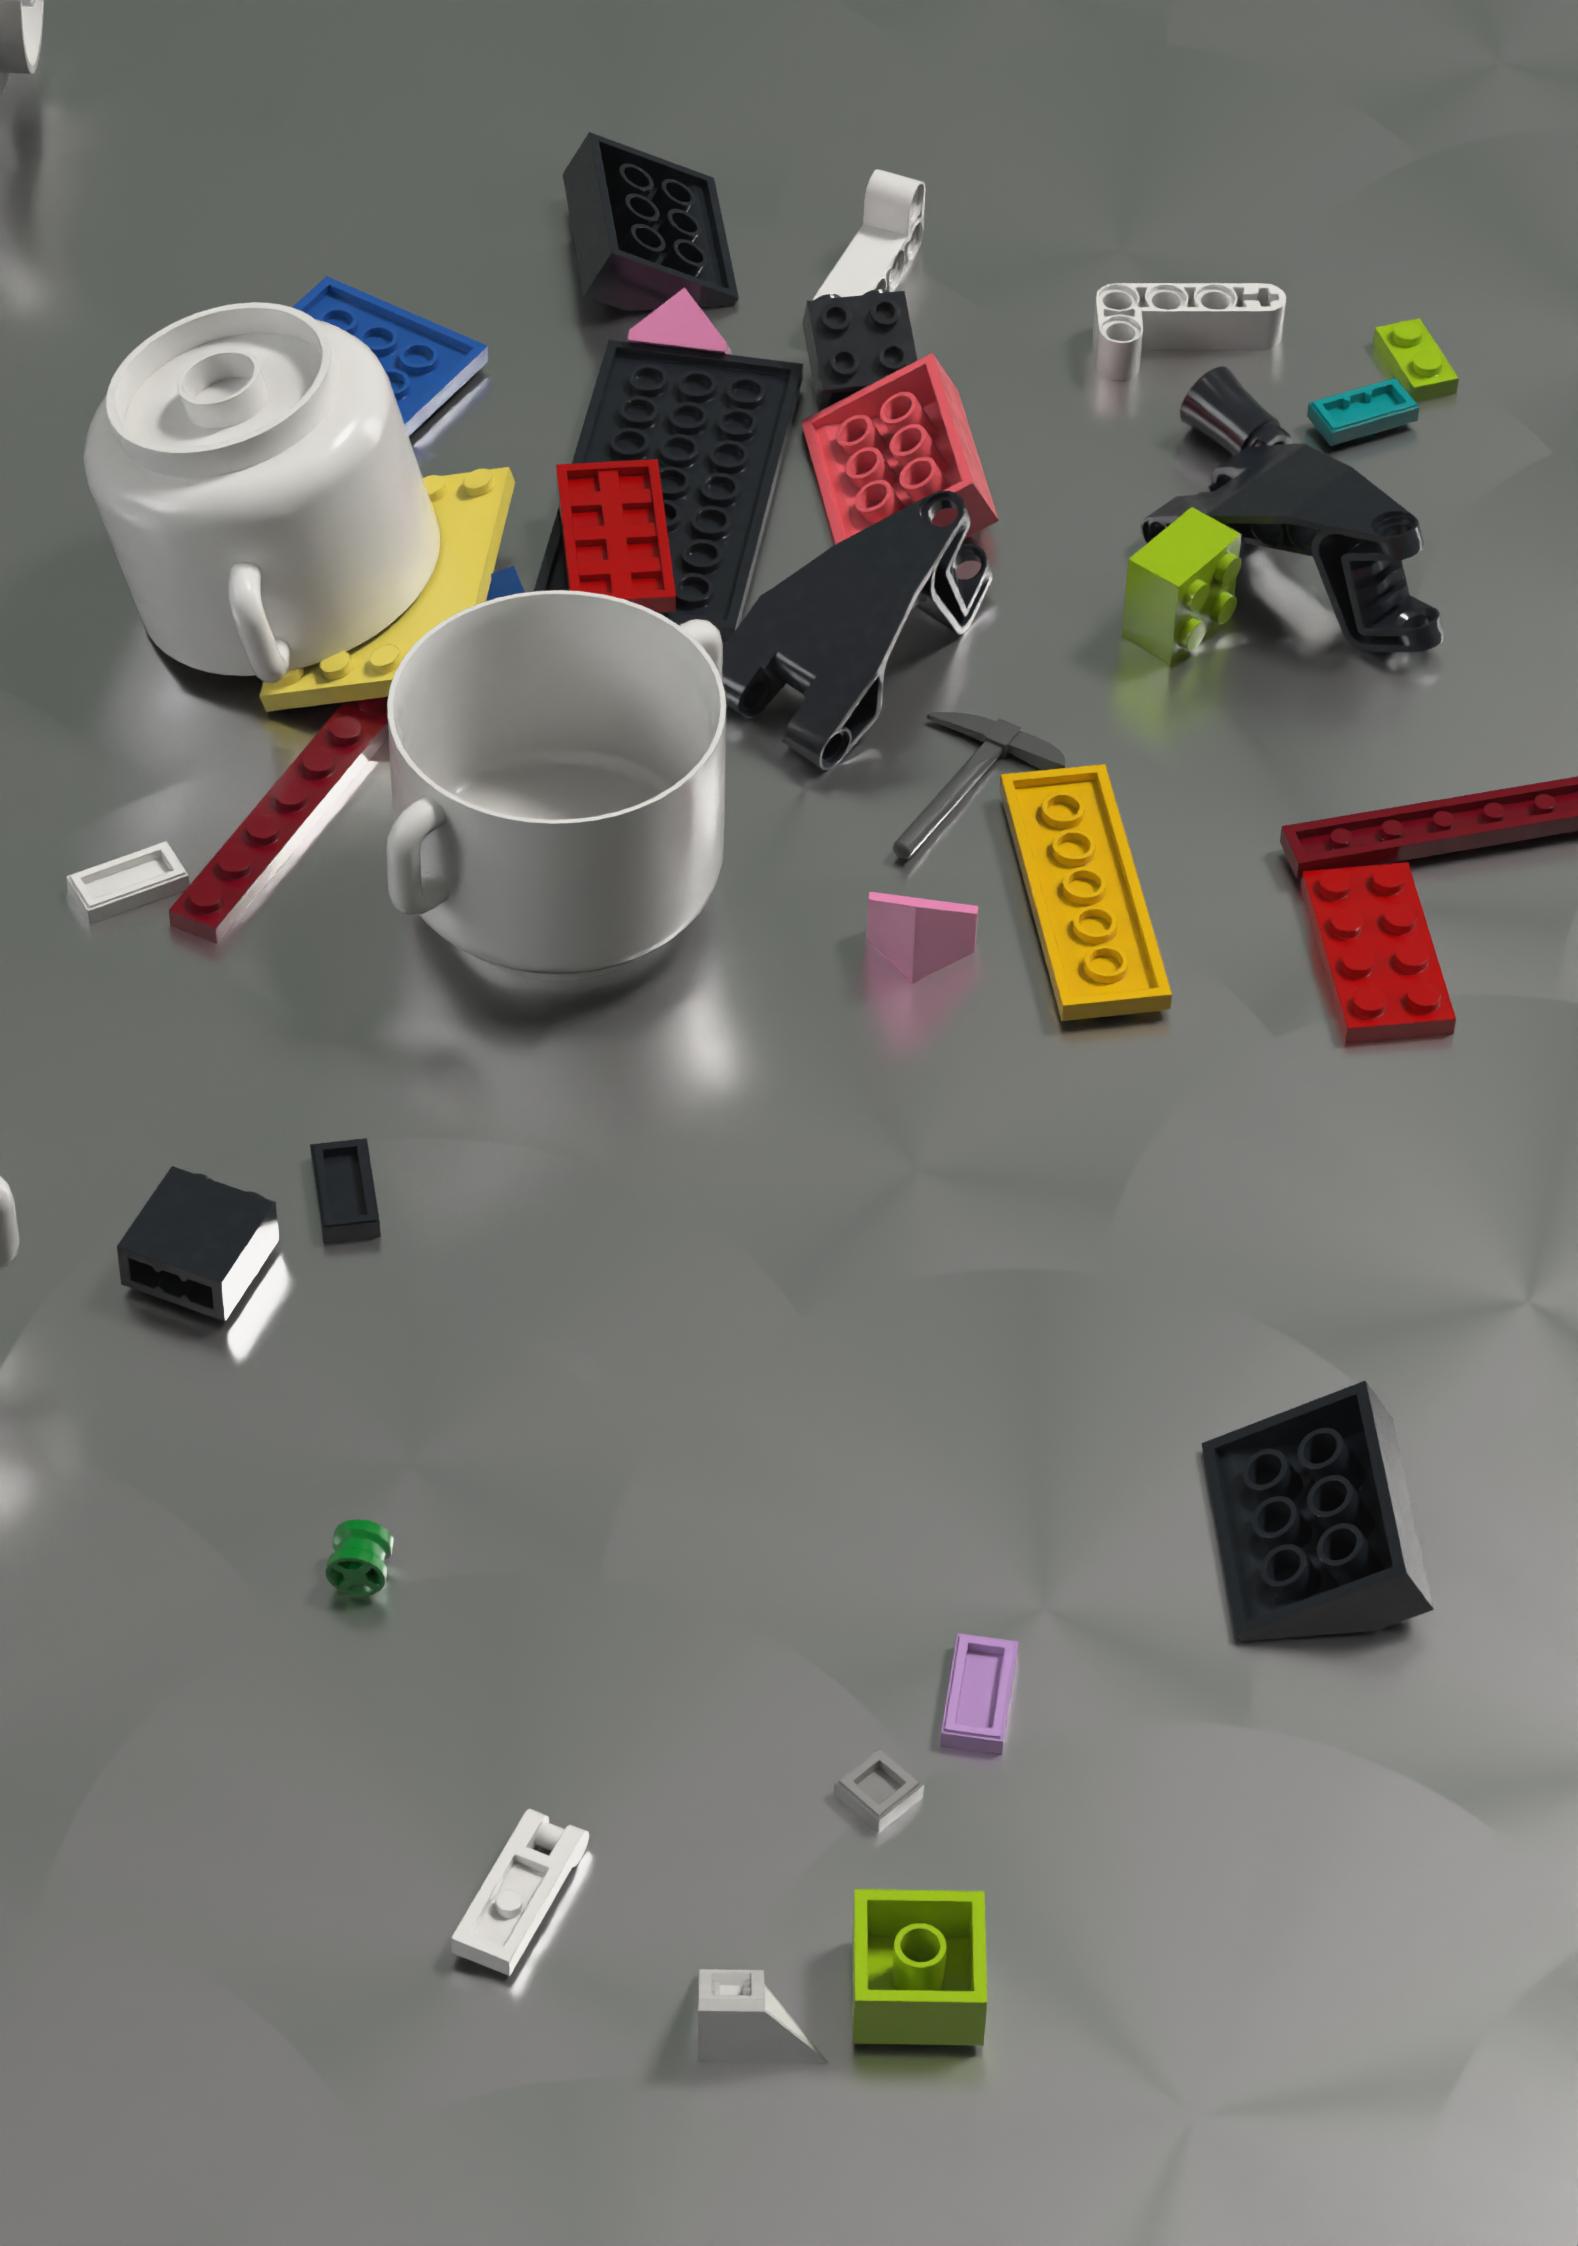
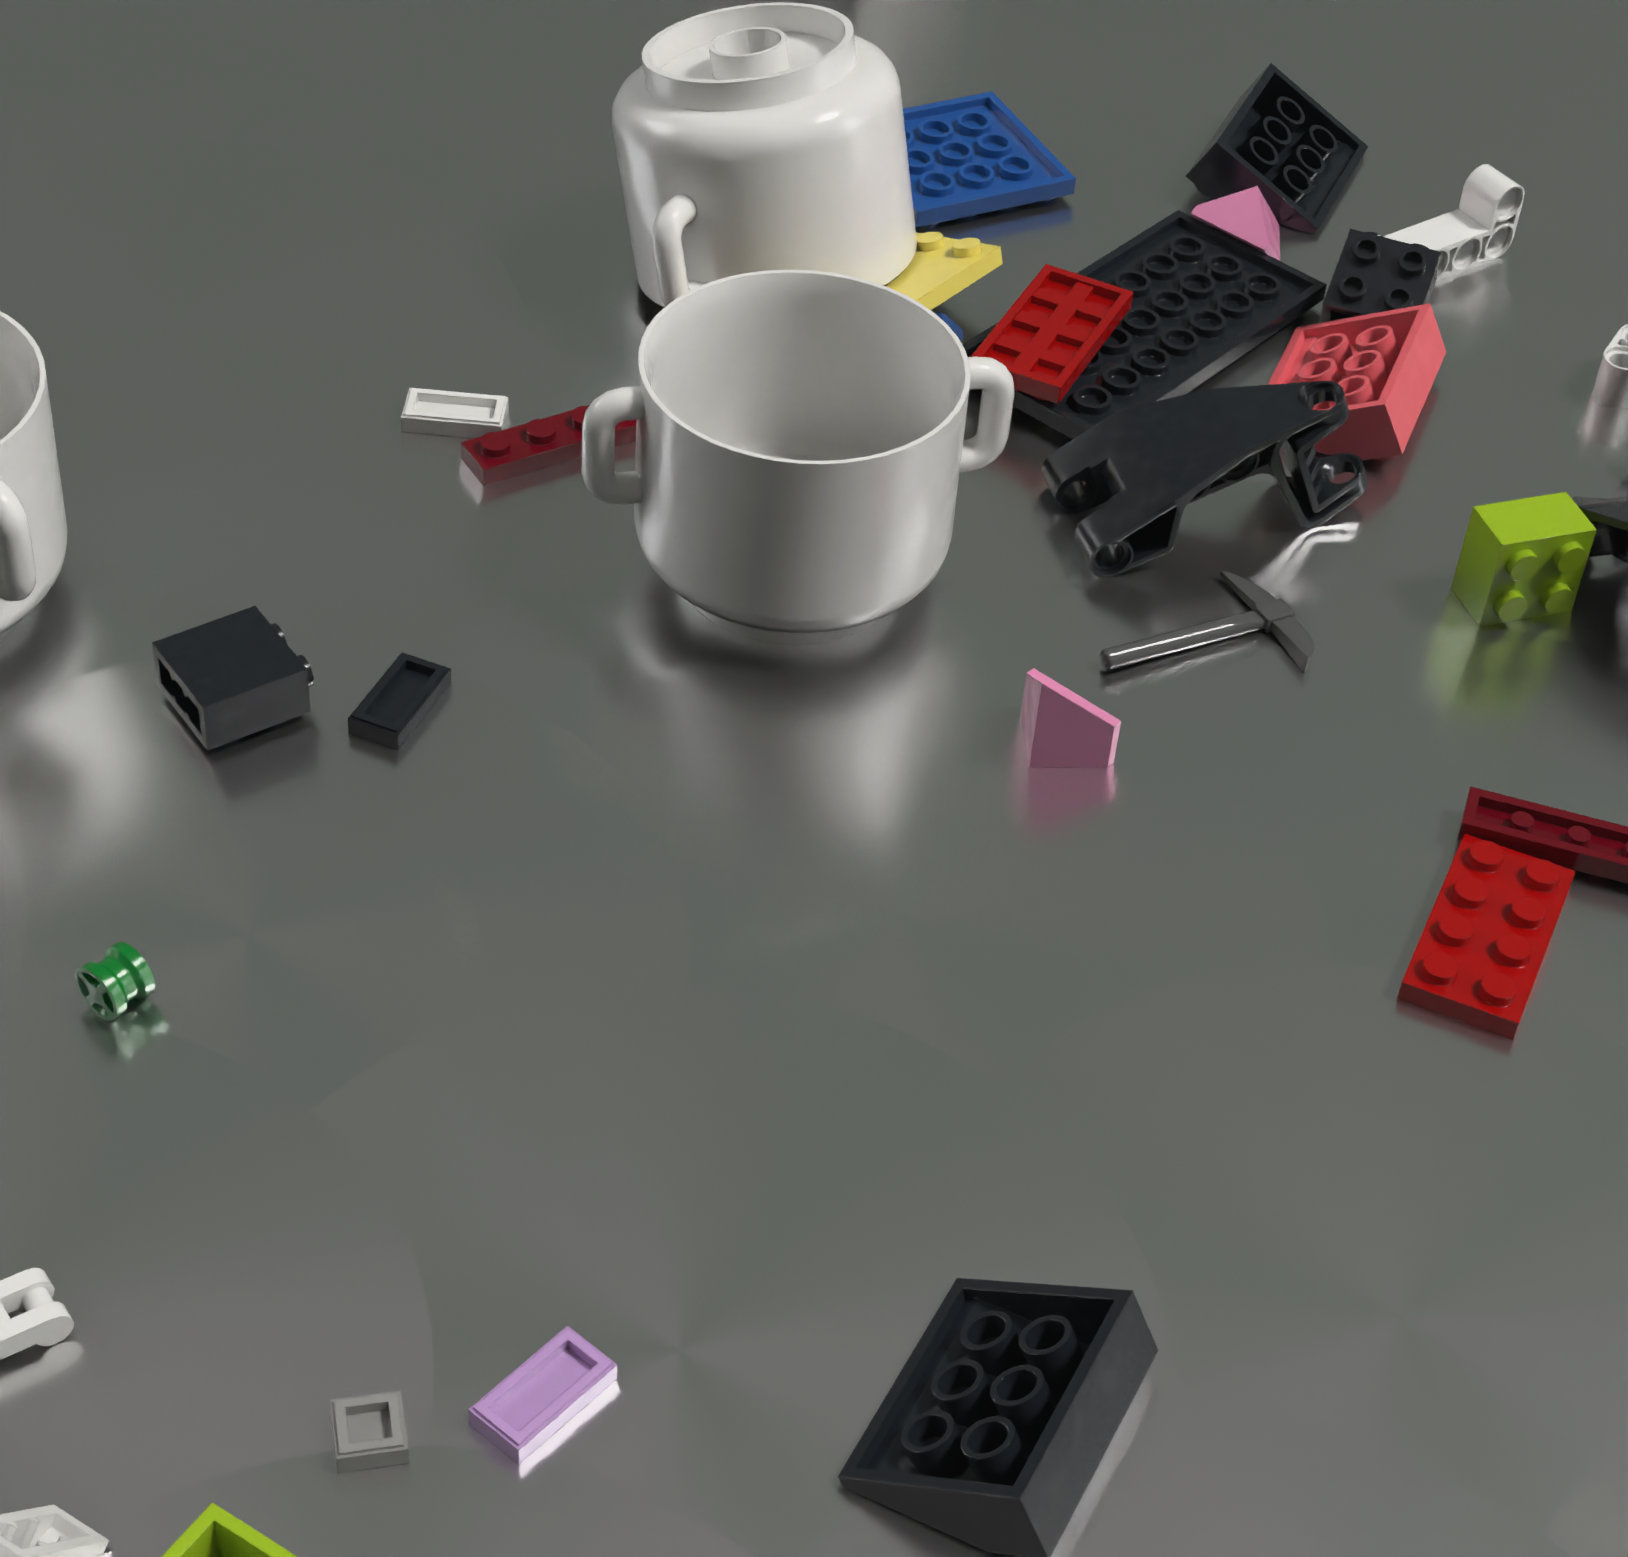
camera: 30 degrees right, 5 degrees down
yellow plate [999,764,1172,1021] -> none

